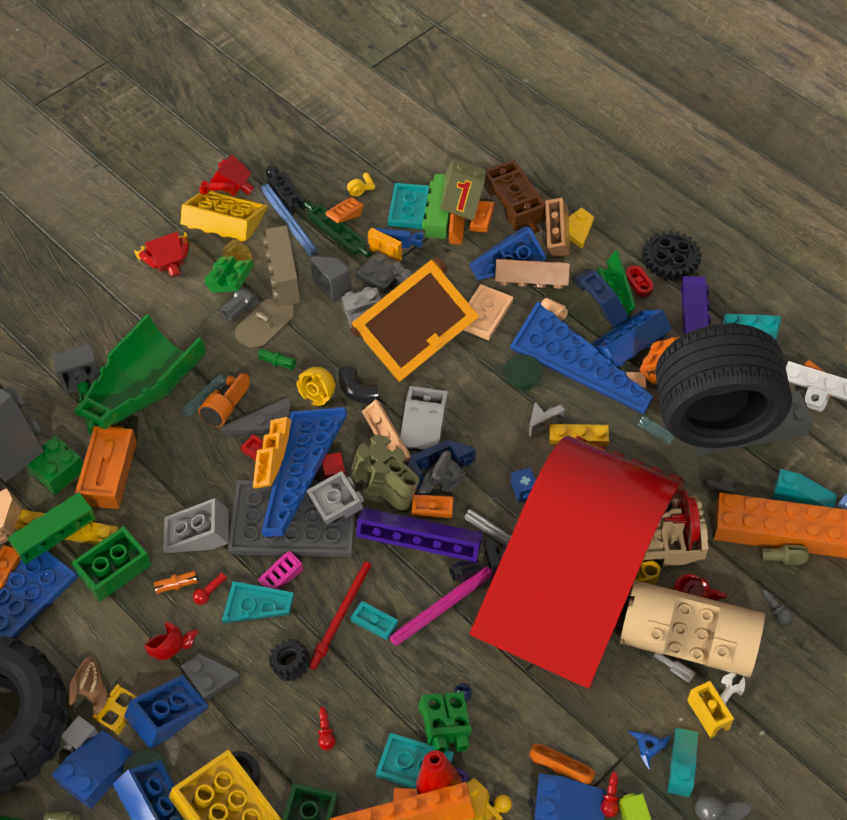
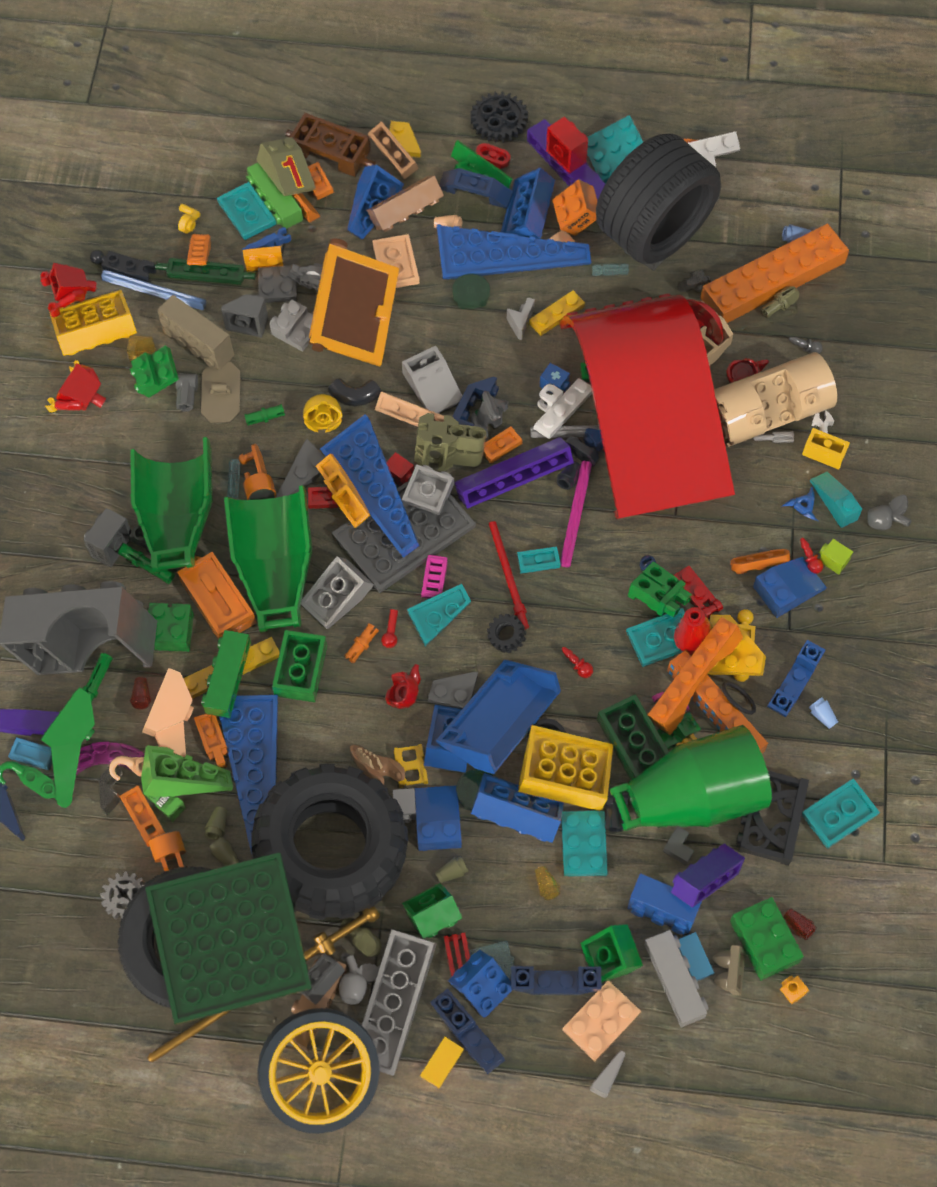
camera: 40 degrees left, 10 degrees up
teal slope [773,469,837,508] -> none
none -> green windscreen [224,485,313,632]
none -> blue slope [436,660,561,774]
none -> white plate [534,378,592,439]
none -> red brick [546,116,588,174]
none -> red plate [674,566,723,618]

